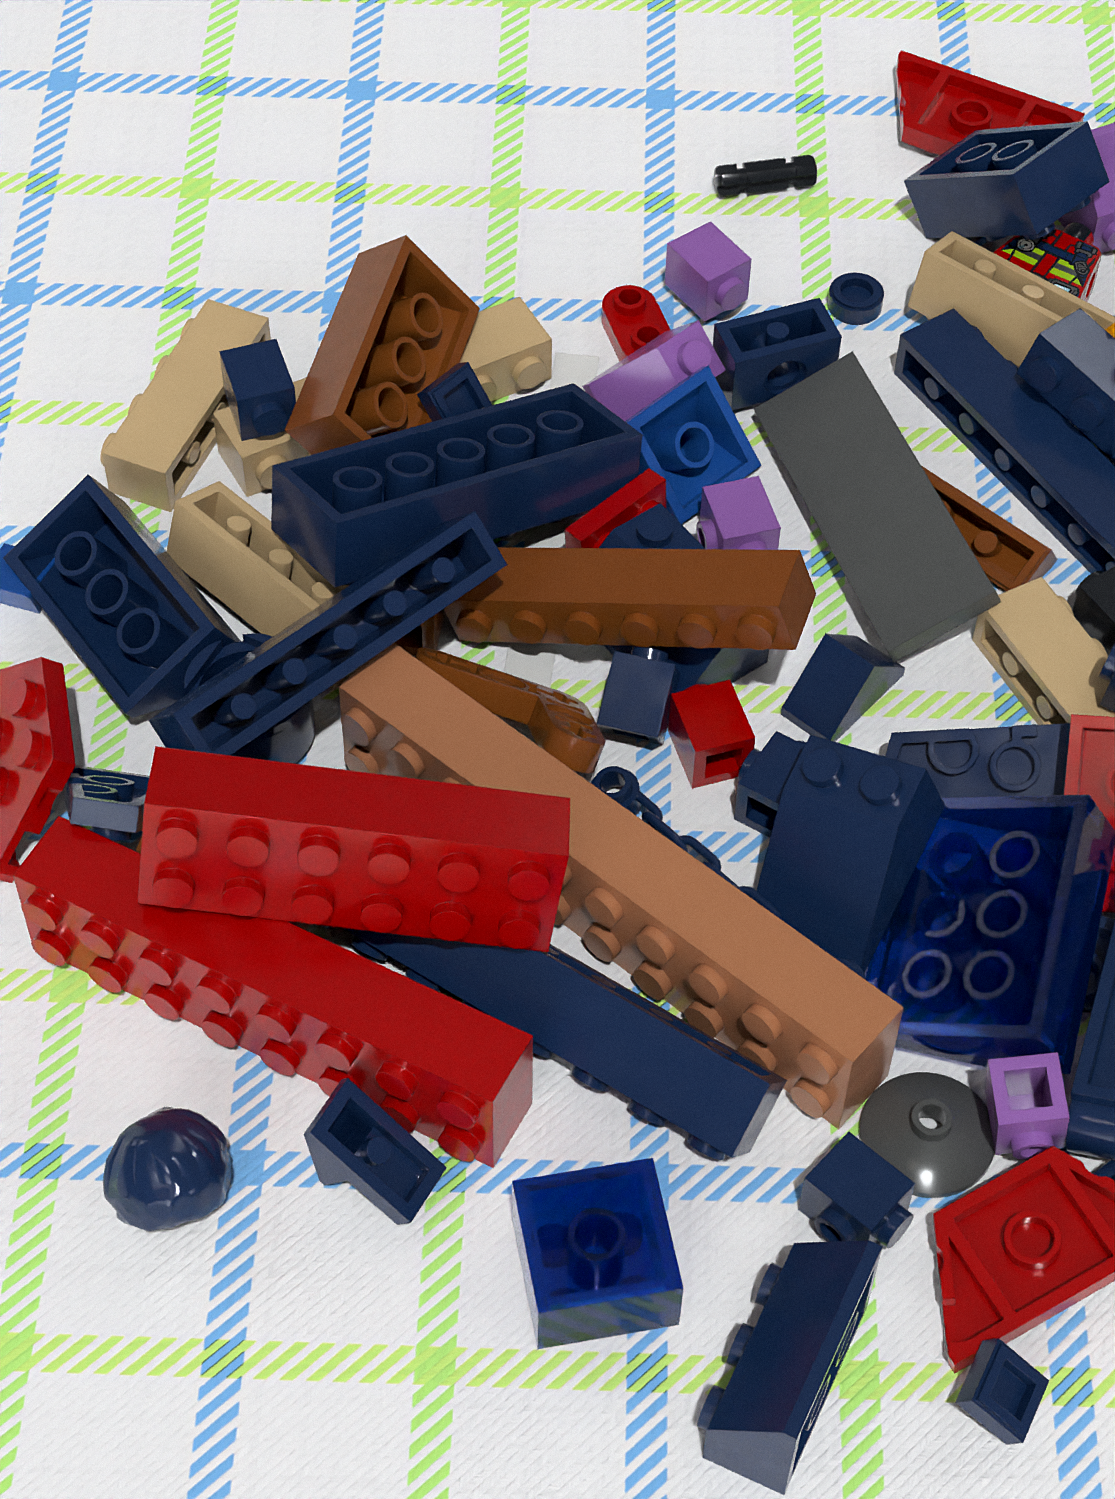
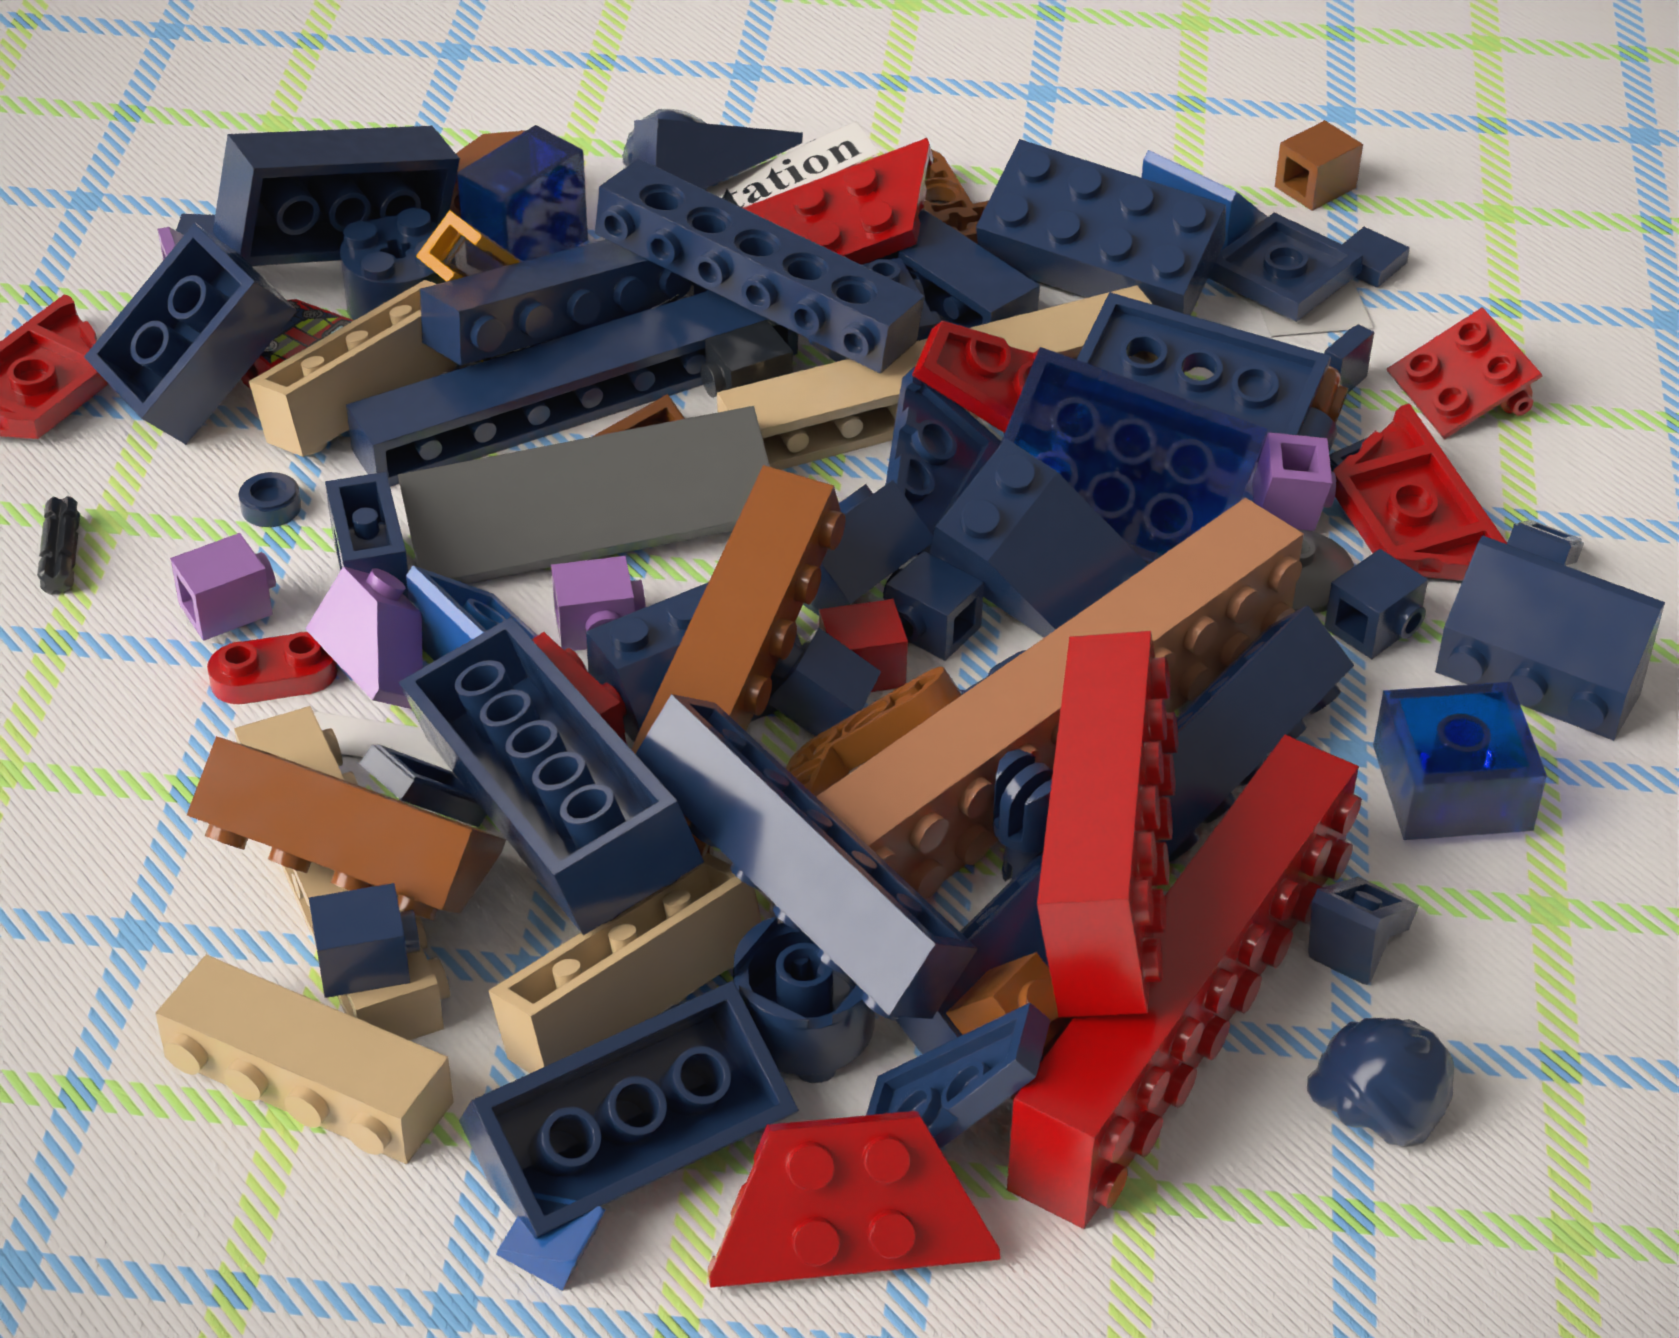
camera: 85 degrees left, 10 degrees down
none -> dark blue brick [811,480,933,613]

